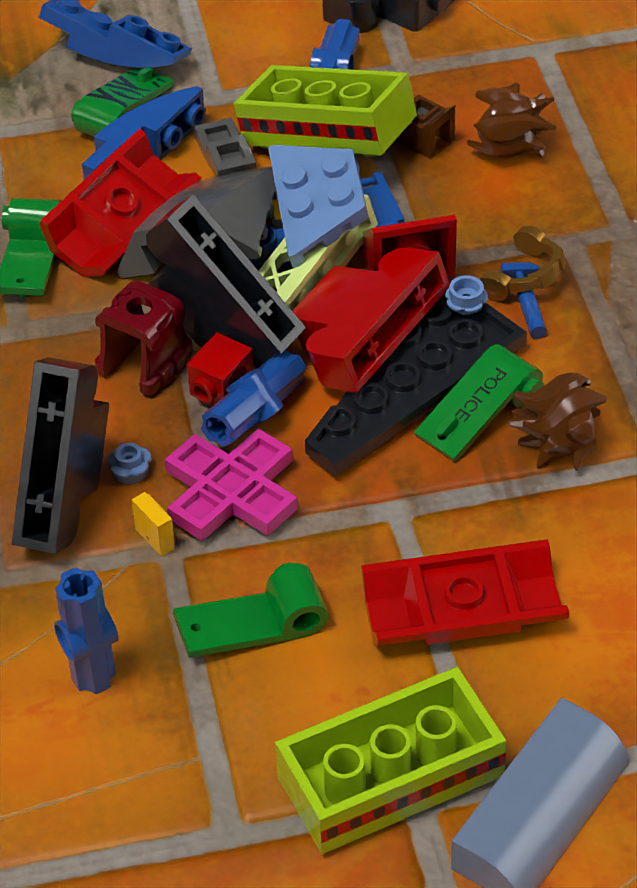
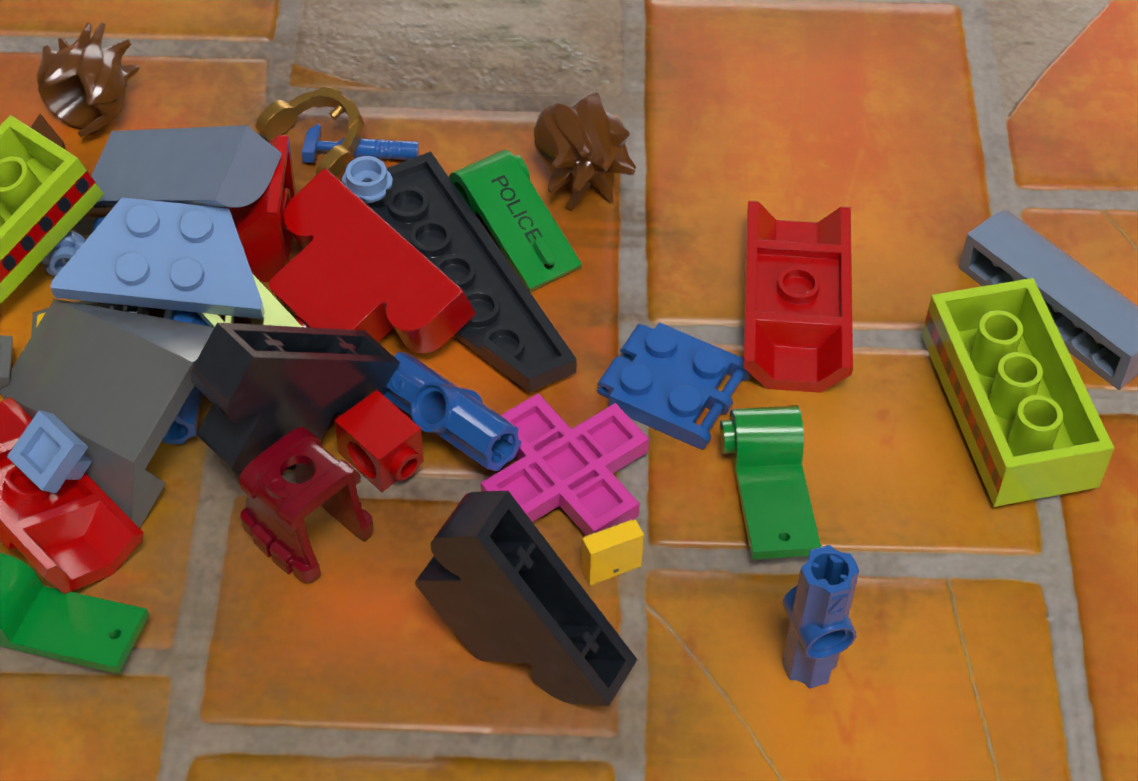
camera: 80 degrees left, 5 degrees up
none -> medium blue tile [7,410,93,493]
none -> sand blue brick [92,125,282,208]
none -> blue plate [597,322,751,449]

